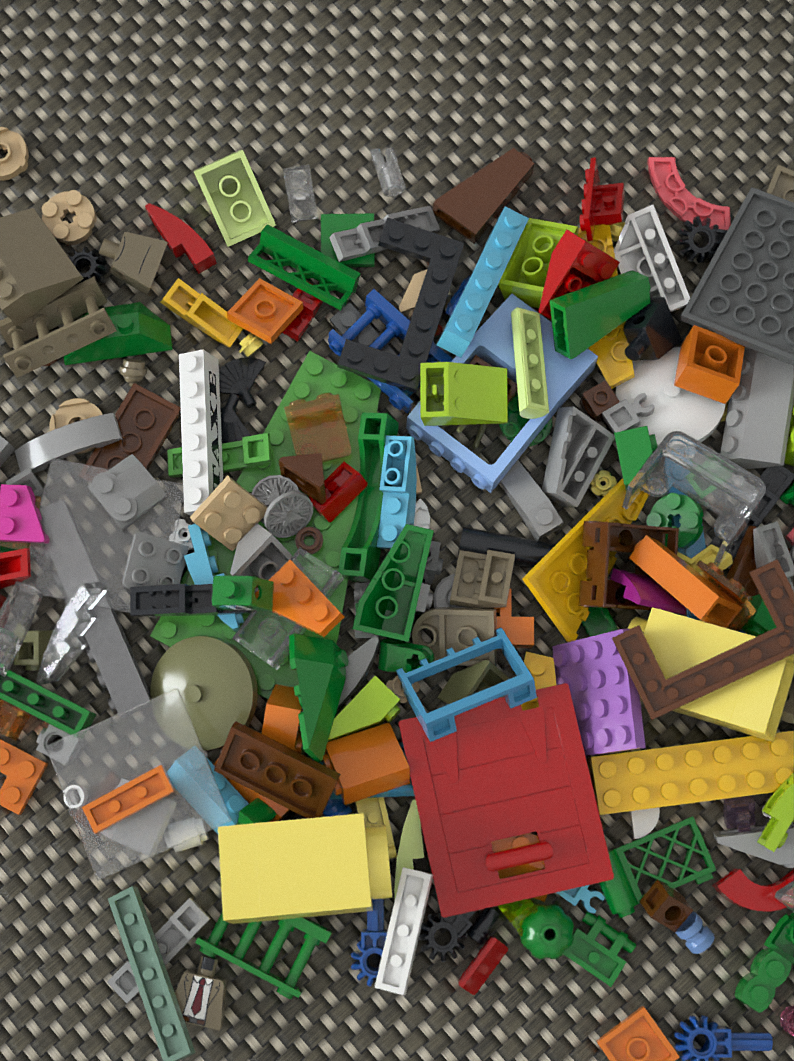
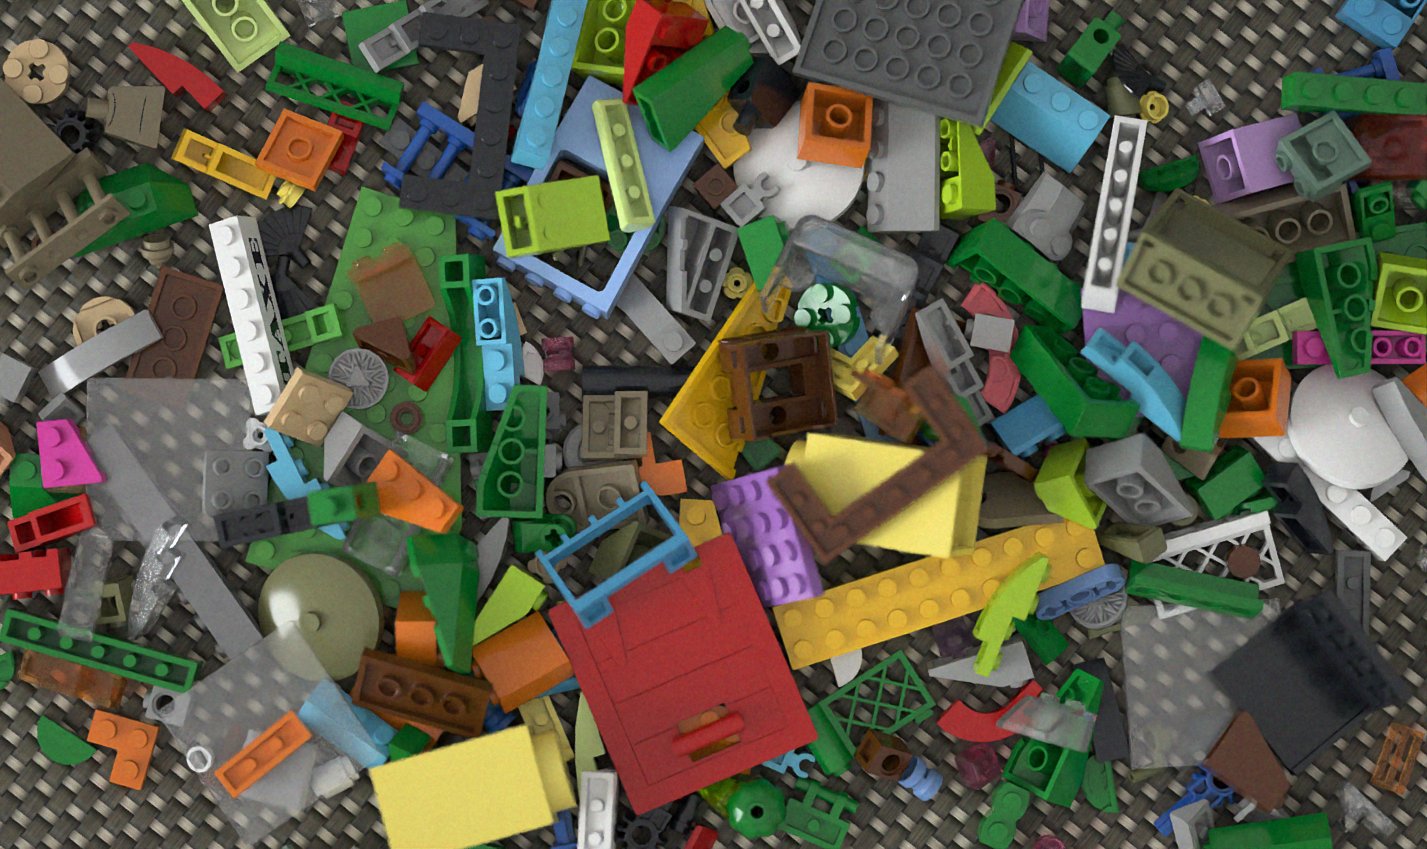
camera: 10 degrees left, 10 degrees up
light grey slope [87,454,167,531] -> none
light grey wheel [264,491,313,538] -> none
magenta slope [610,568,687,615] -> none
orange slope [629,535,743,628] -> none
none -> clear pink wheel [541,337,576,372]
none -> clear pink slope [954,742,1002,790]

